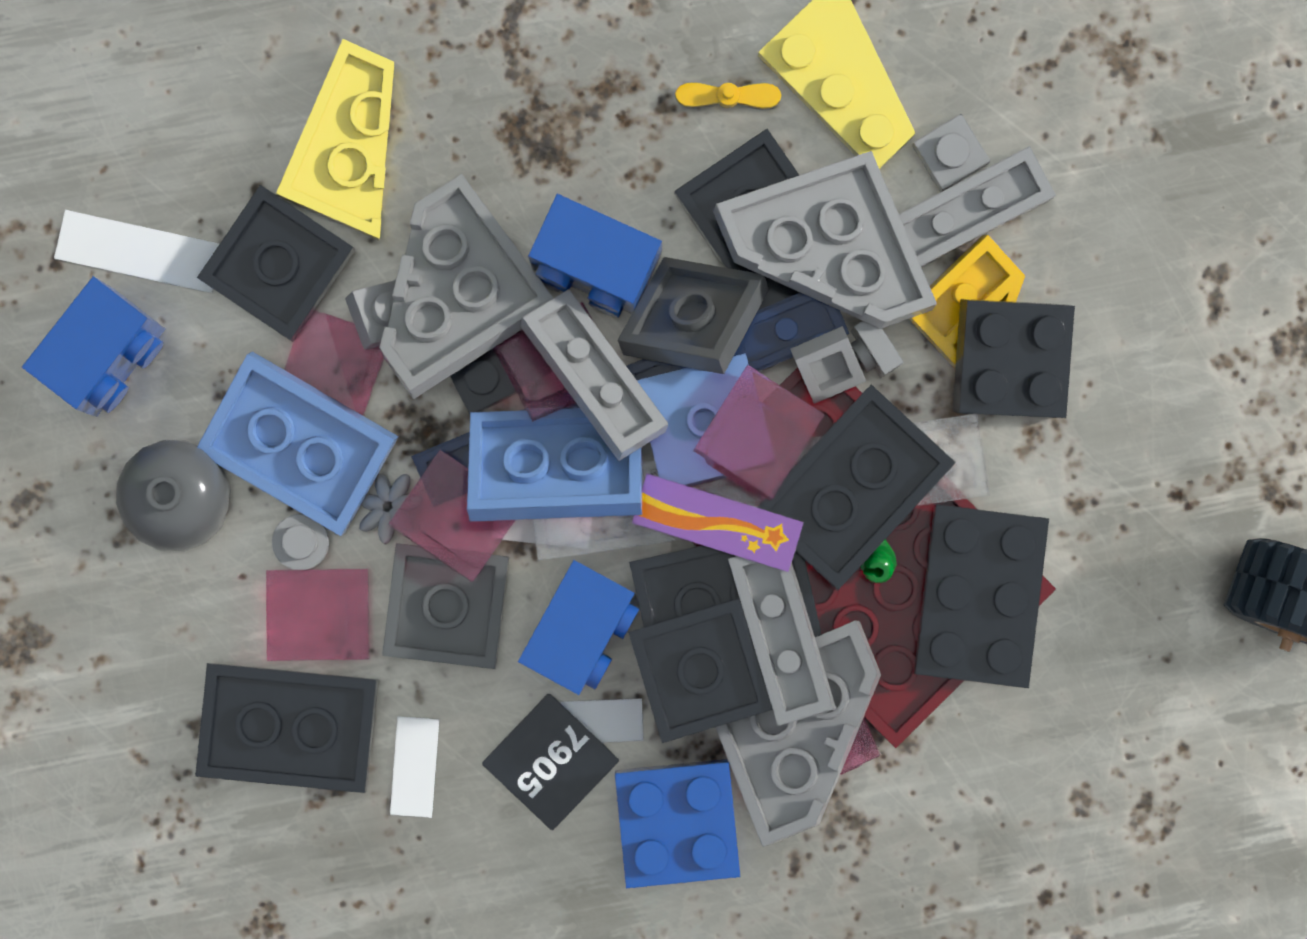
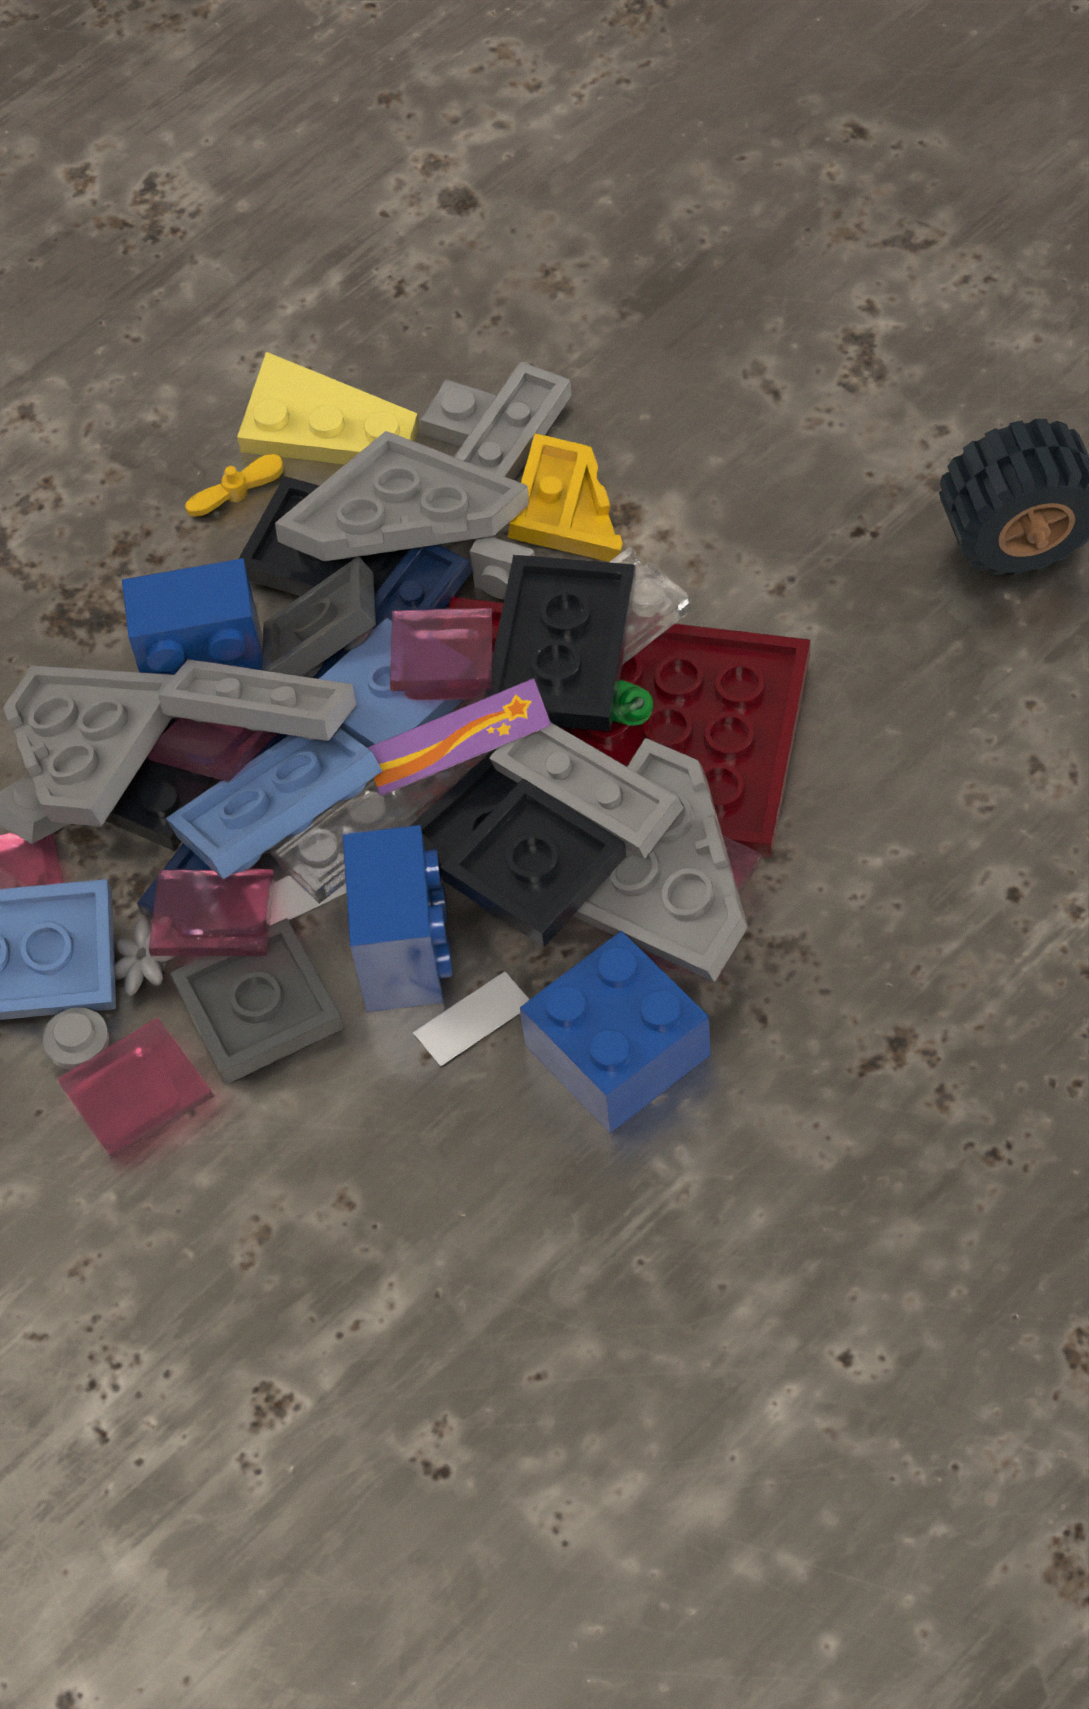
camera: 25 degrees left, 30 degrees down
black plate [195,663,378,793] -> none
white sticker [390,716,439,818] -> none
black sticker [482,693,619,830] -> none
light grey plate [790,326,866,404] -> none
black plate [914,504,1049,689] -> none
black plate [952,299,1075,418] -> none

